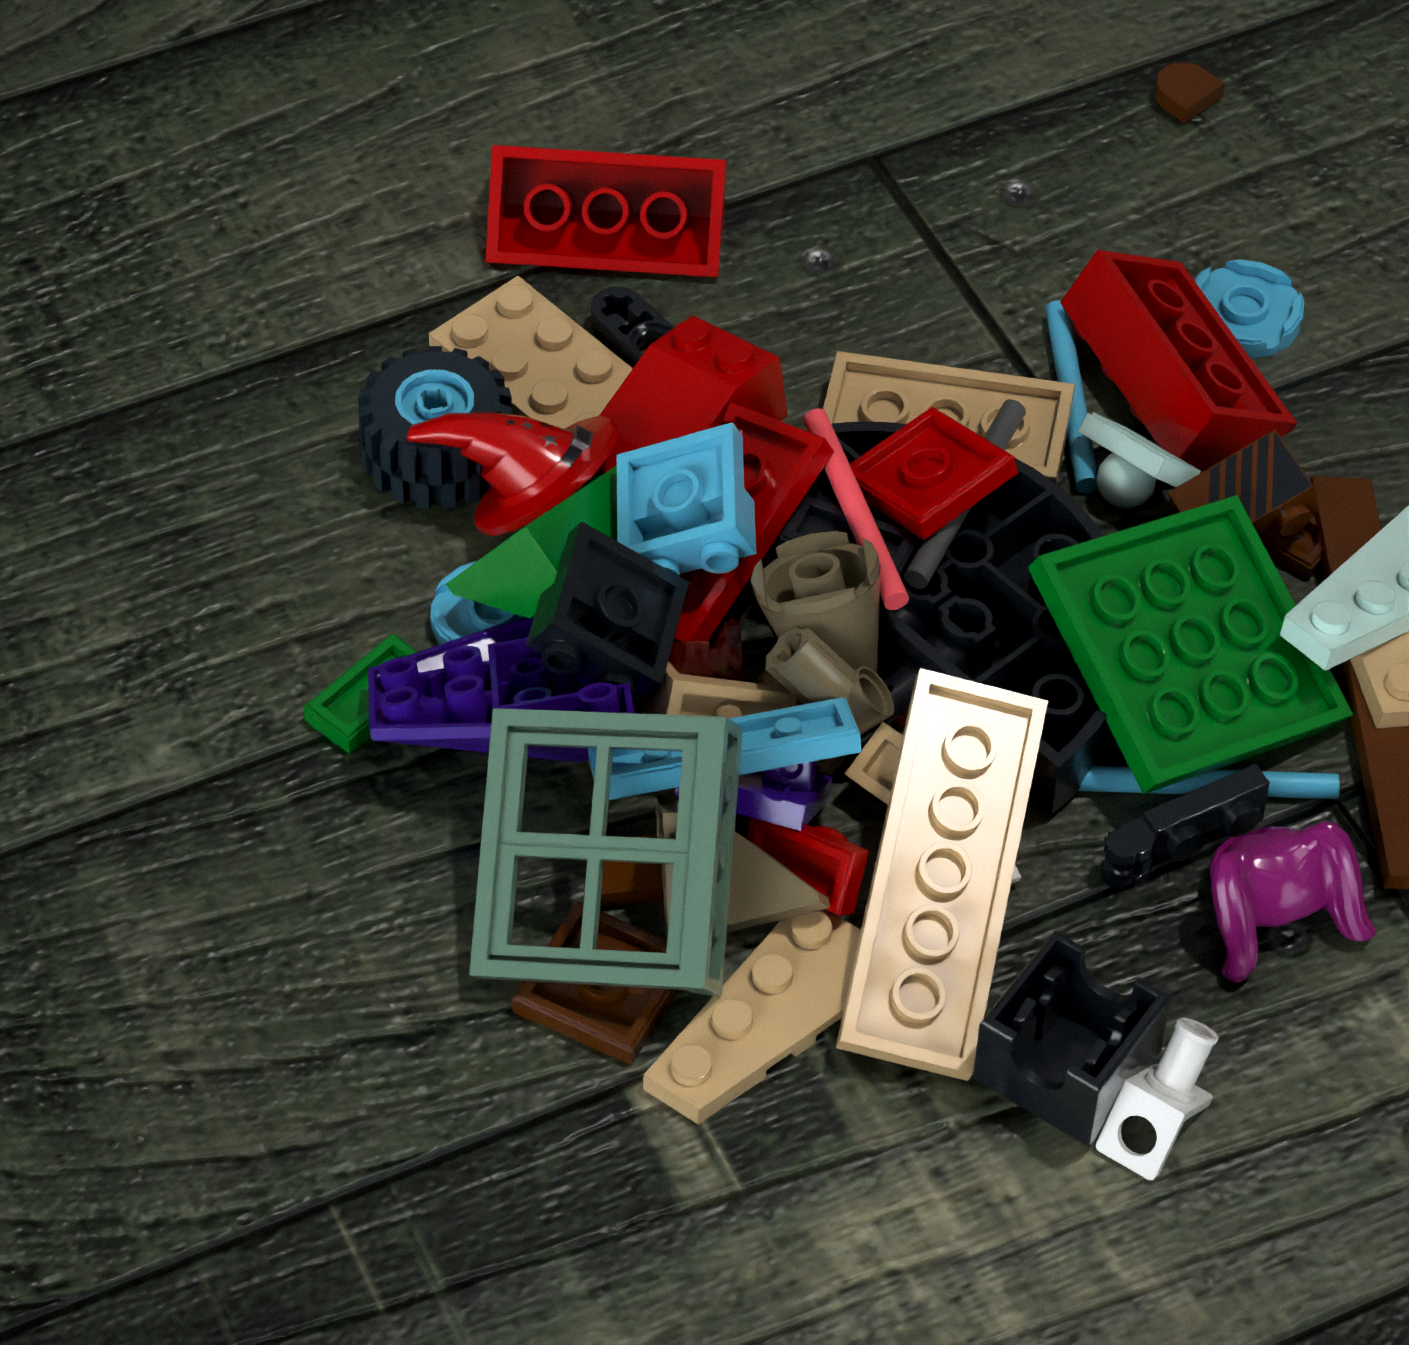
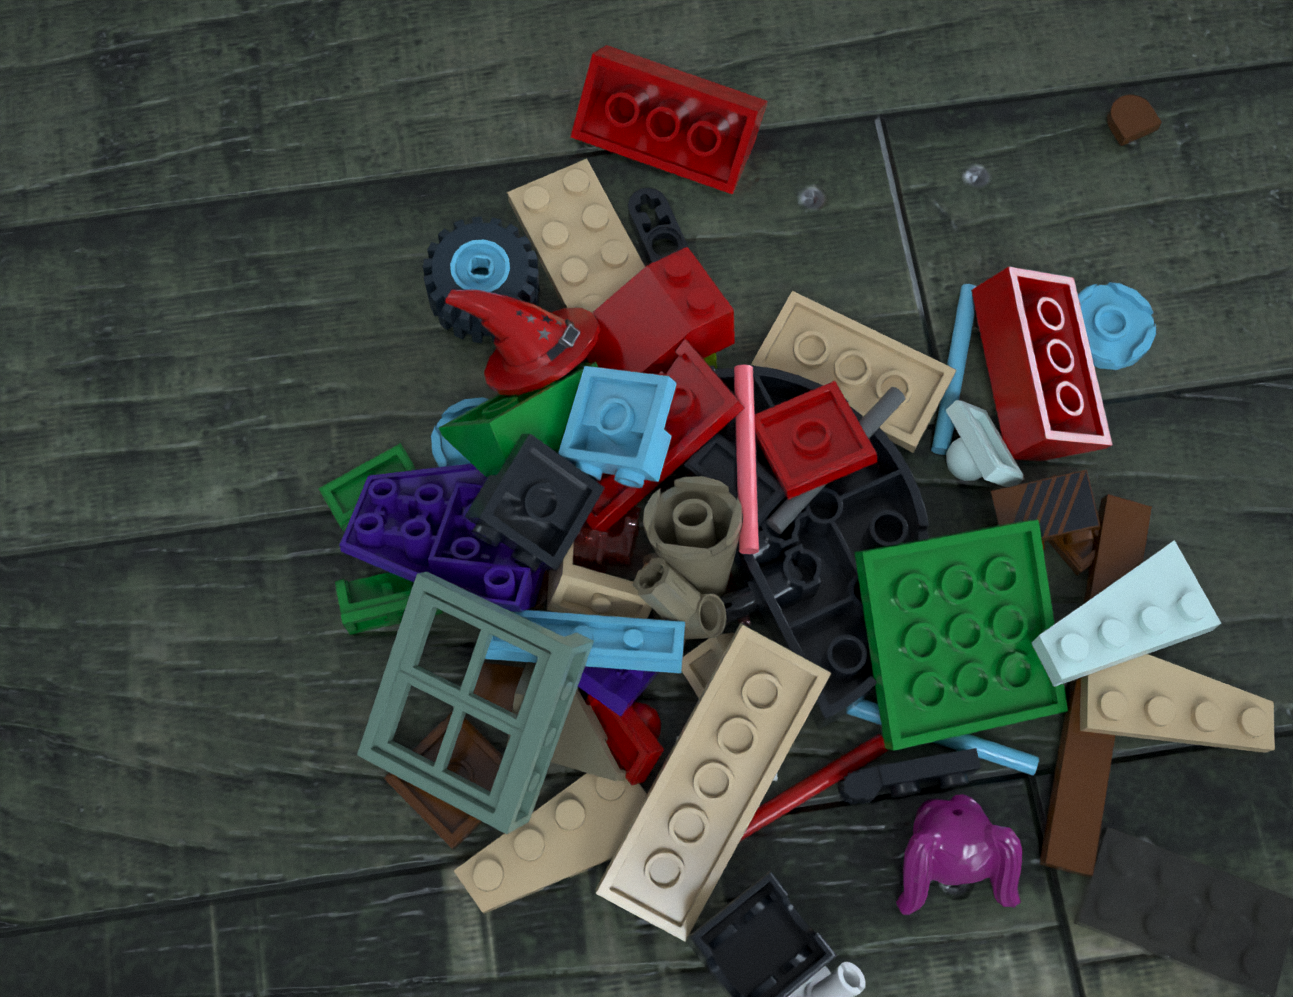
camera: 15 degrees right, 20 degrees up
none -> green hinge [335,572,443,635]
none -> red bar [740,734,889,842]

